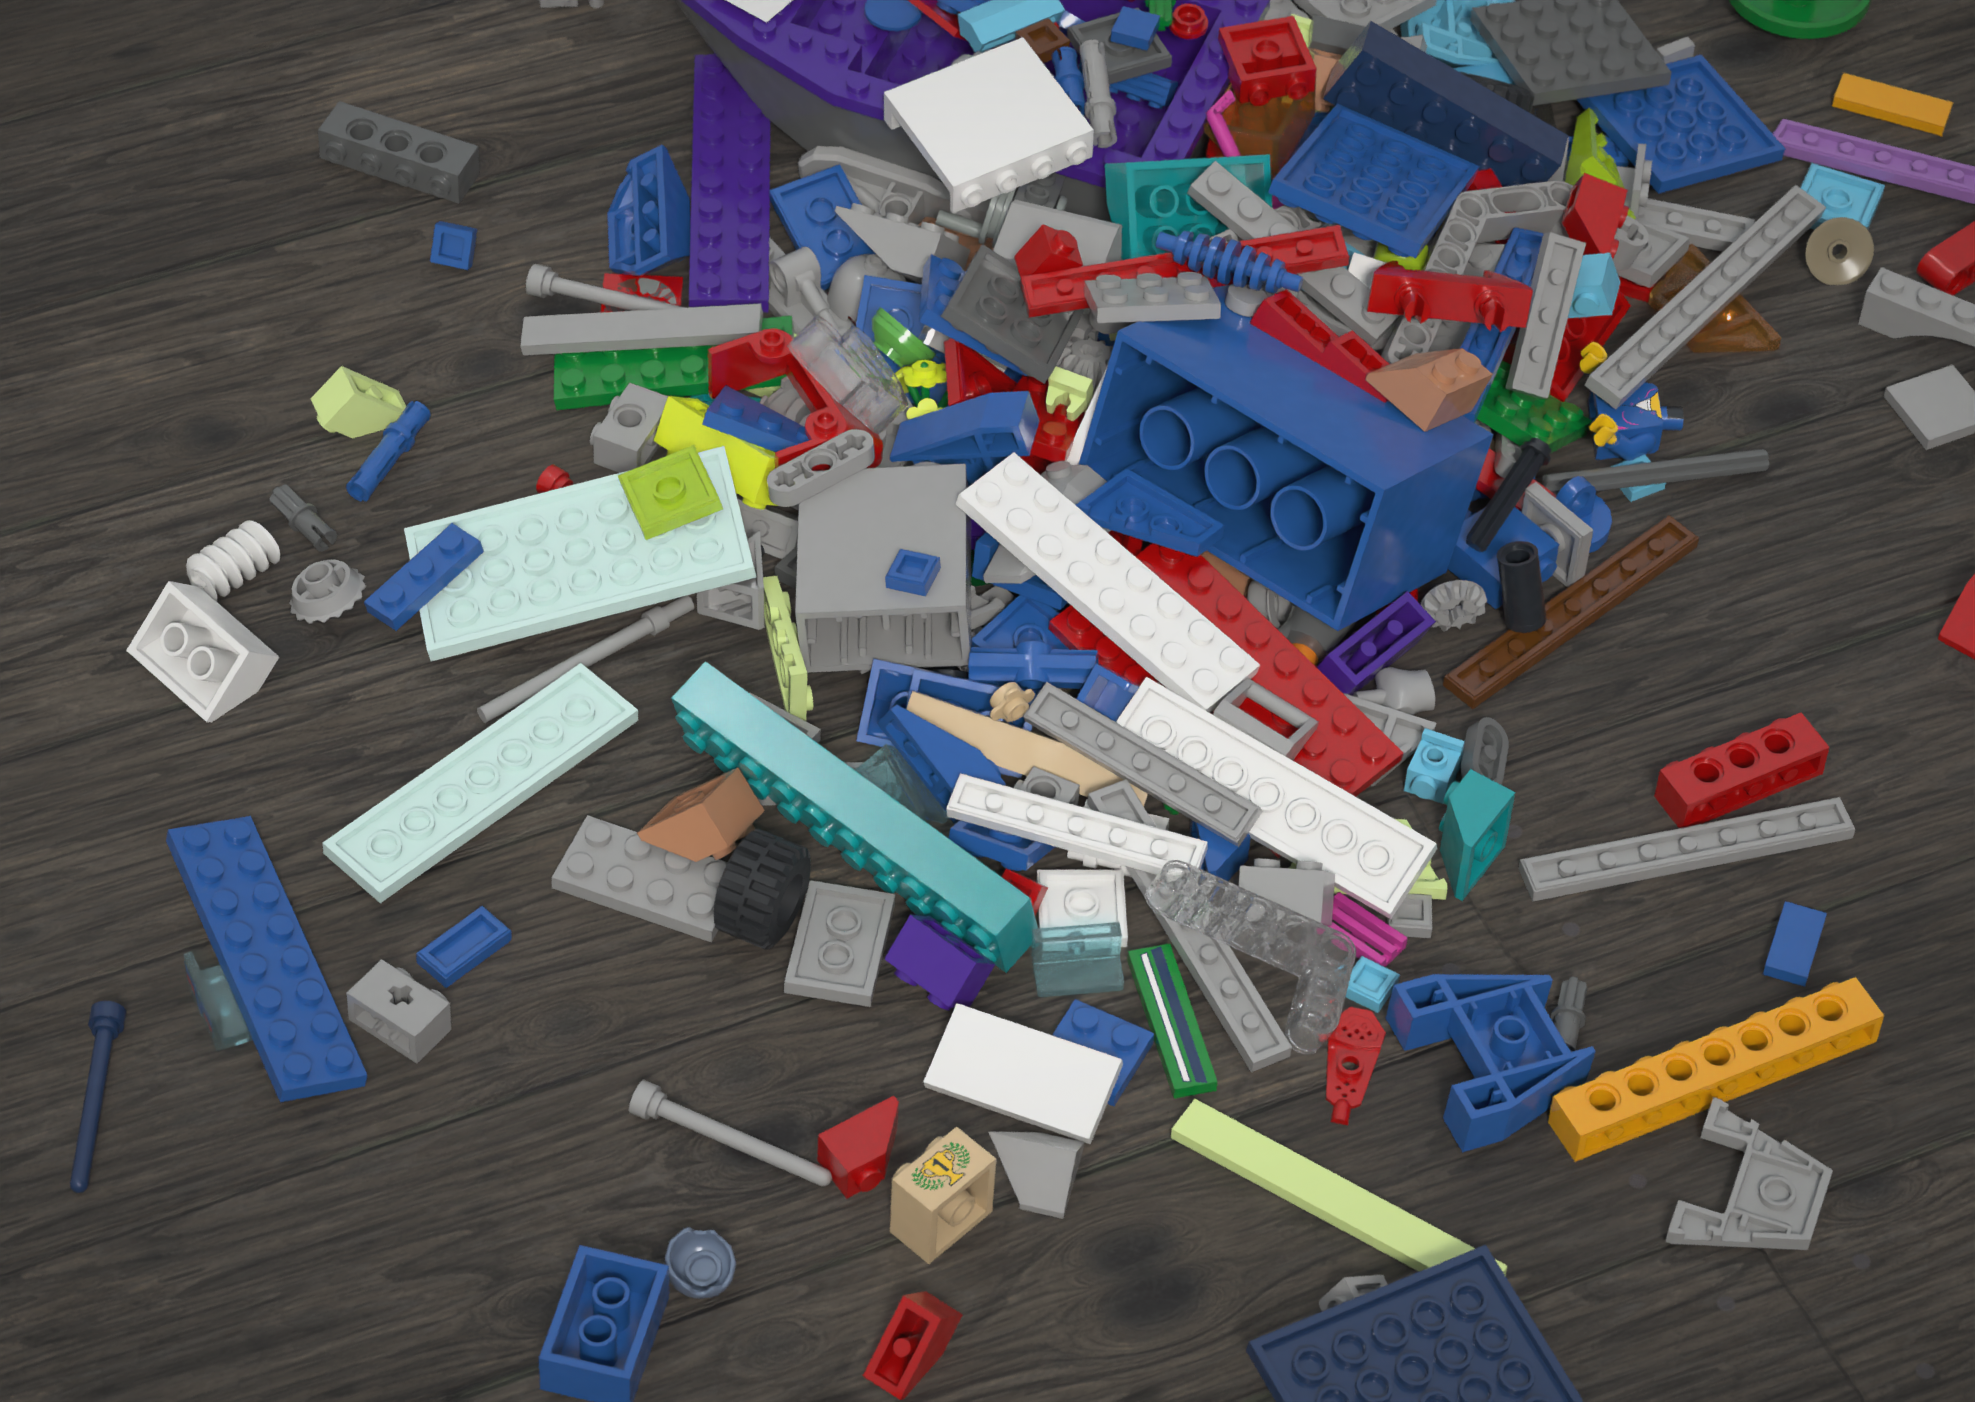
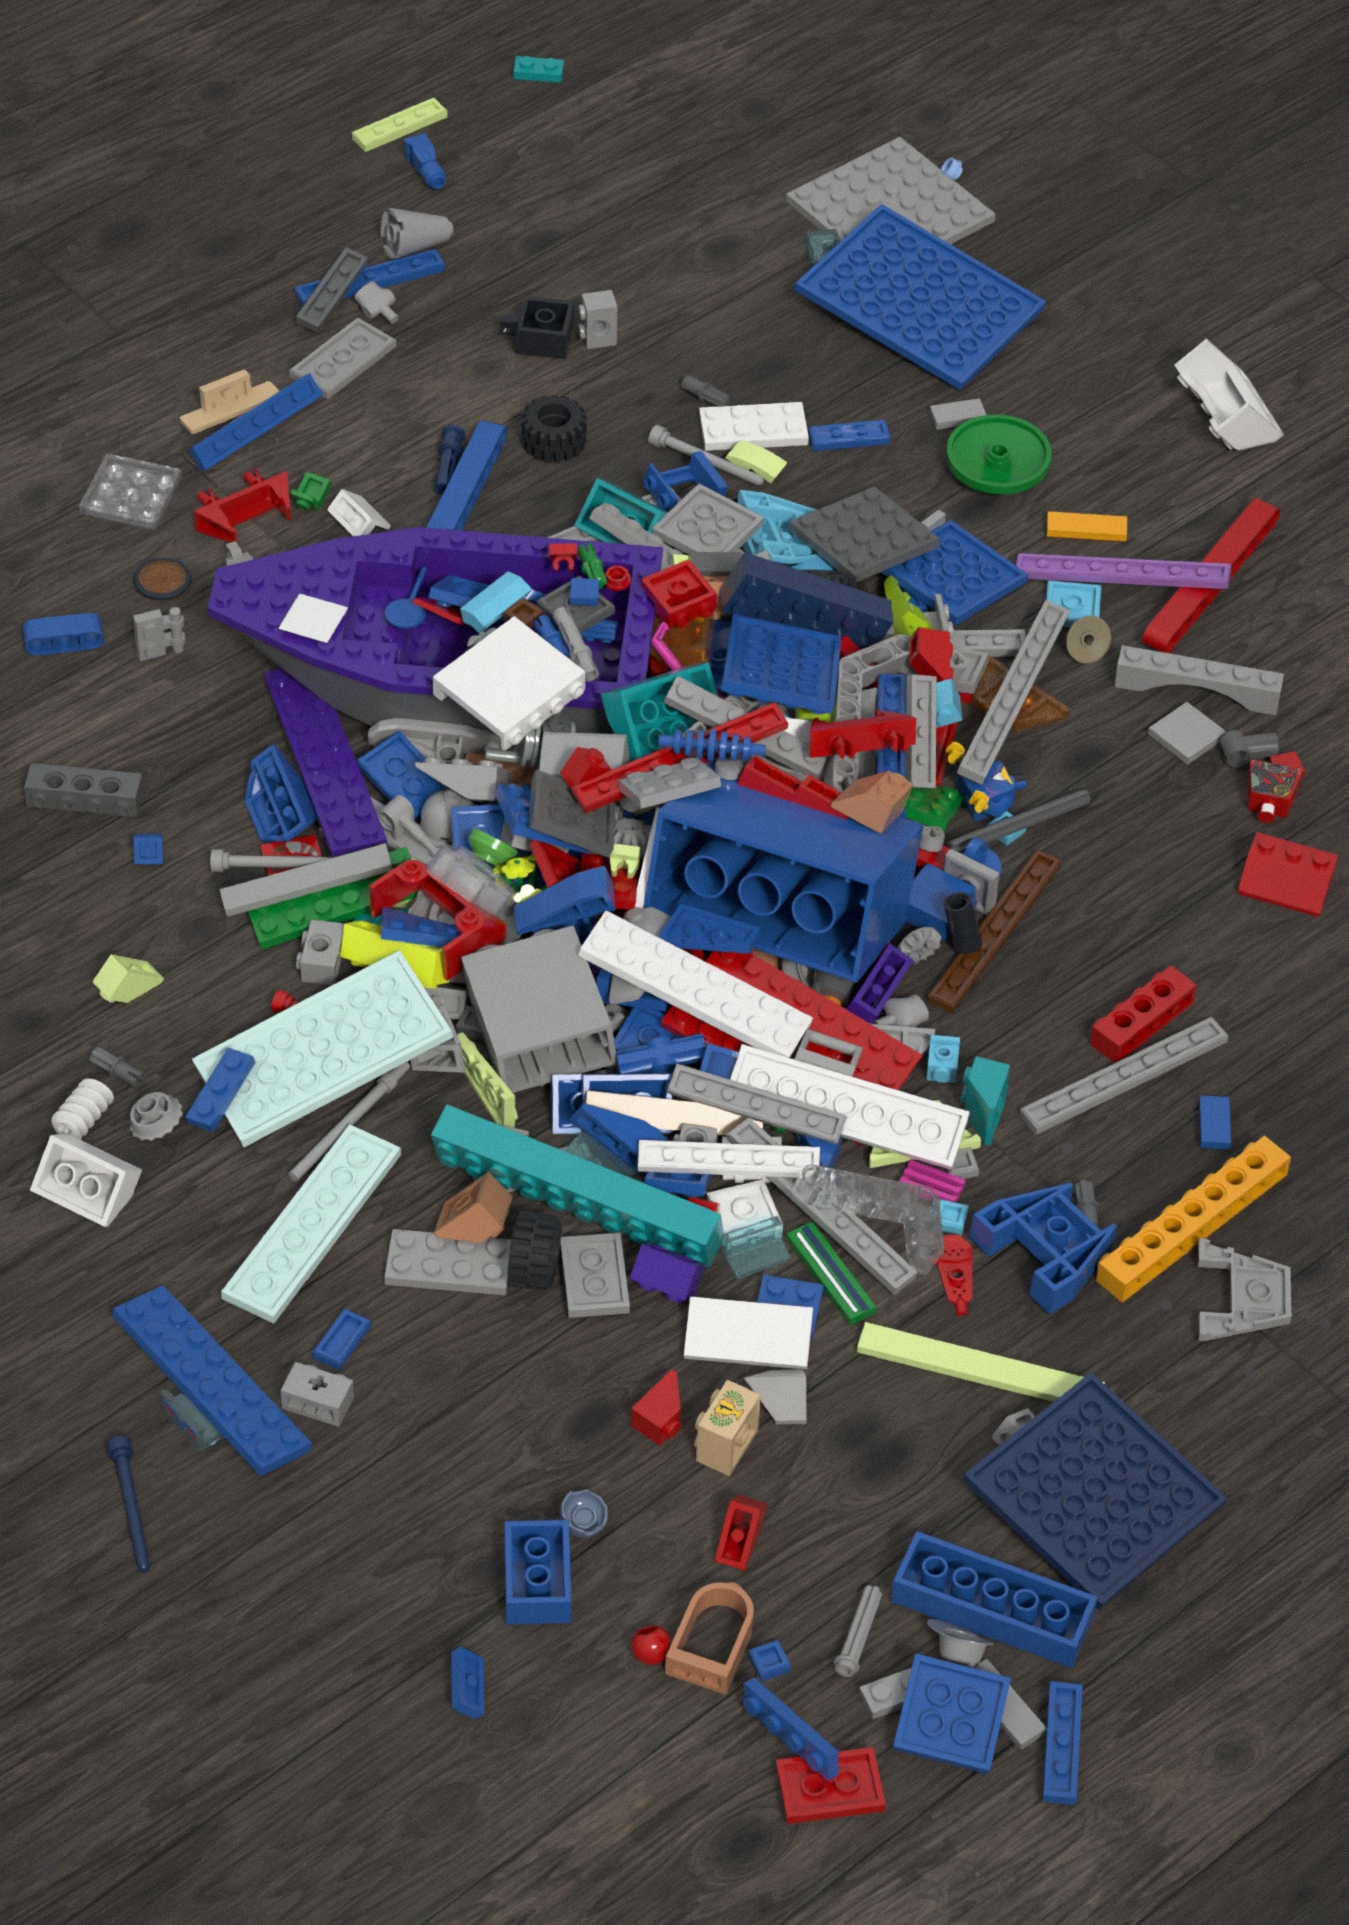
camera: 15 degrees left, 0 degrees up
blue pin [346,401,431,502] -> none
lime tile [617,445,723,540] -> none
light grey piece [629,1080,832,1186] -> none
light grey beam [767,429,875,507] -> none
blue tile [885,549,941,597] -> none
tan plate [990,682,1035,722] -> none
light grey brick [1236,859,1335,926] -> none
dark grey plate [1461,717,1509,785] -> none
black axle [1466,438,1552,552] -> none

